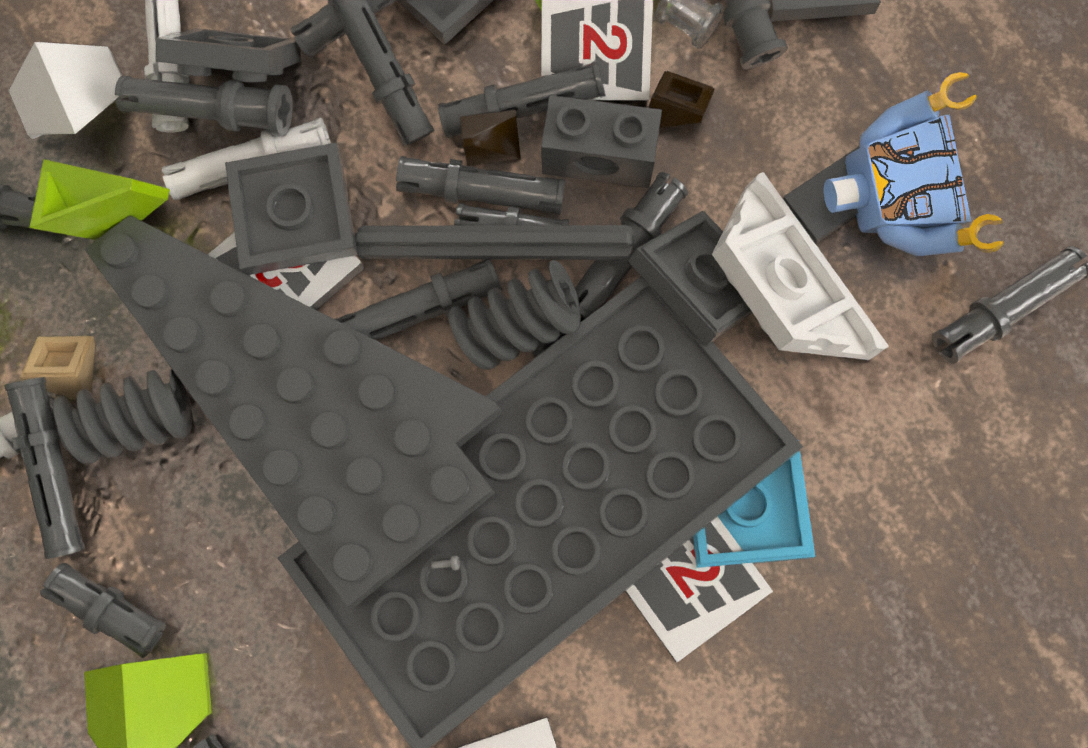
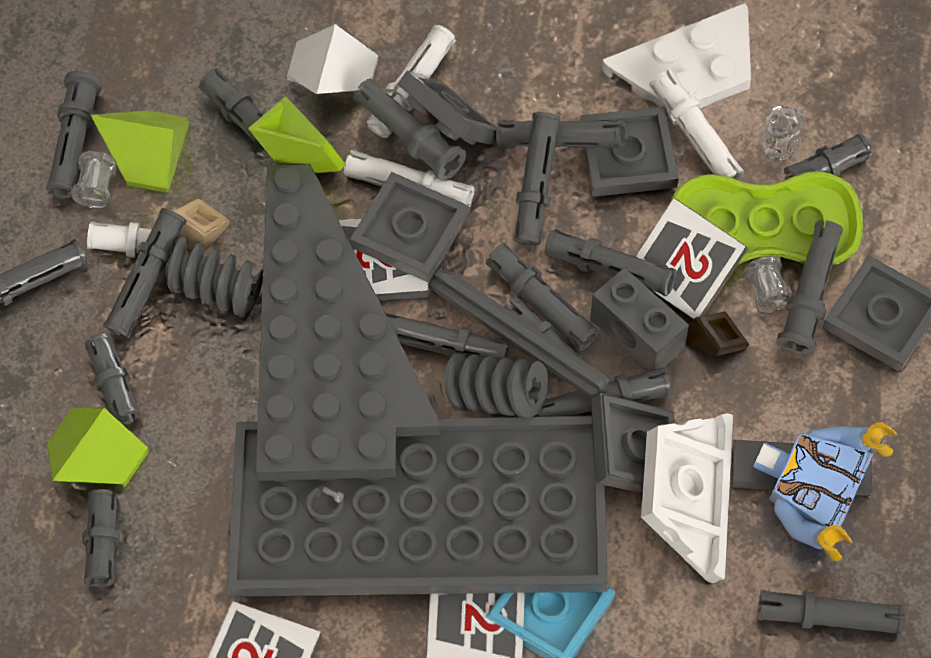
camera: 35 degrees right, 15 degrees down
dark brown slope [460,110,521,166] -> none

